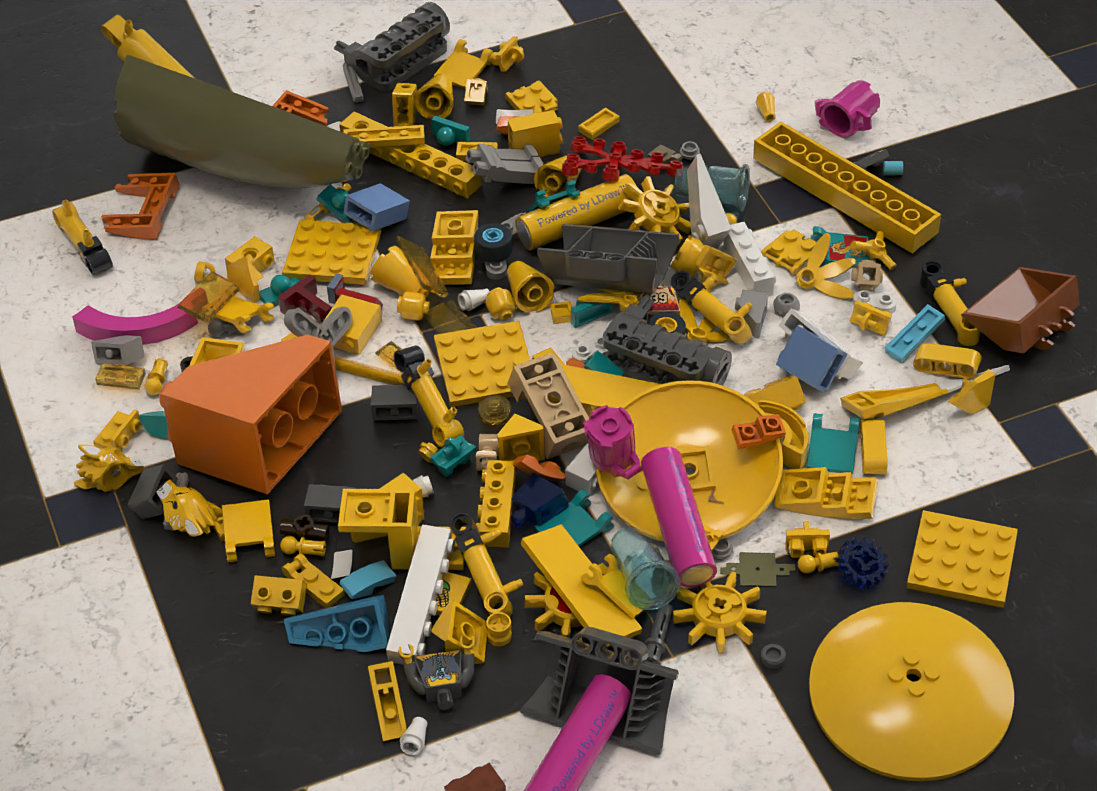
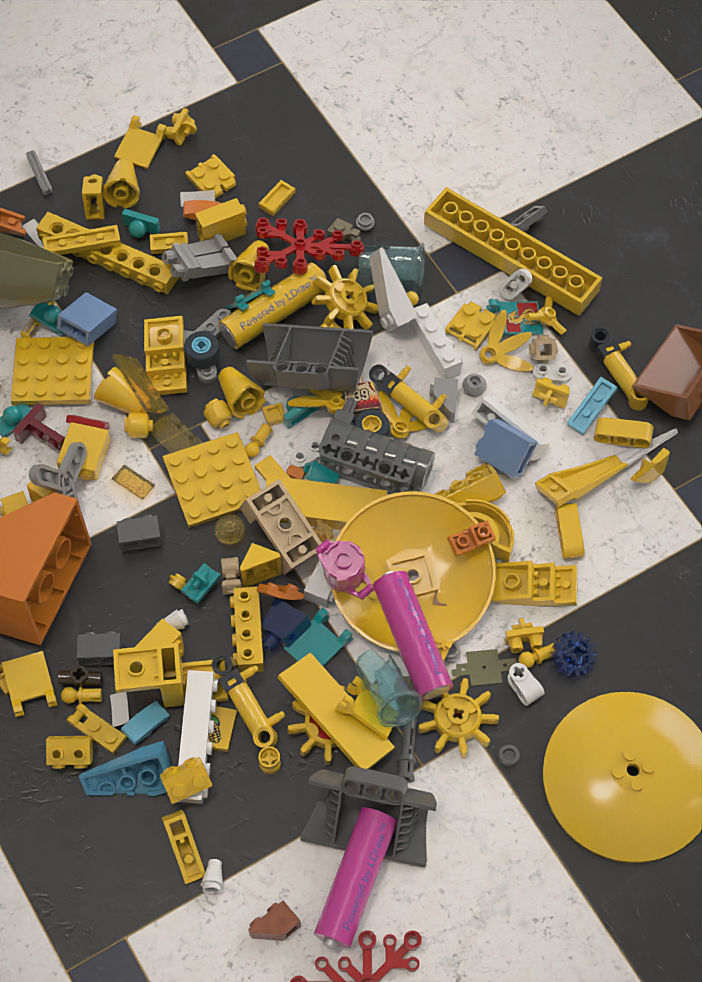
camera: 10 degrees left, 15 degrees up
sand blue tile [327,274,345,304] -> none
dark grey piece [334,2,450,92] -> none
yellow axle [334,356,405,385] -> none
yellow piece [393,345,464,447] -> none
dark grey torso [398,635,475,710] -> none
yellow slope [431,600,488,664] -> none
white cone [458,289,490,311] -> none
yellow bracket [464,78,488,105] -> none
yellow cone [669,235,704,278] -> none
yellow slope [696,245,737,292] -> none
yellow cone [756,92,776,122] -> none
teal flag [807,413,859,474] -> none
dark pink container [814,80,880,137] -> none
medium azure hinge [883,161,903,175] -> none
yellow plate [906,510,1018,608] -> none
none -> yellow bracket [160,757,213,804]
none -> yellow pin [245,423,273,458]
none -> white plate [499,269,532,300]
none -> white piece [507,663,545,706]

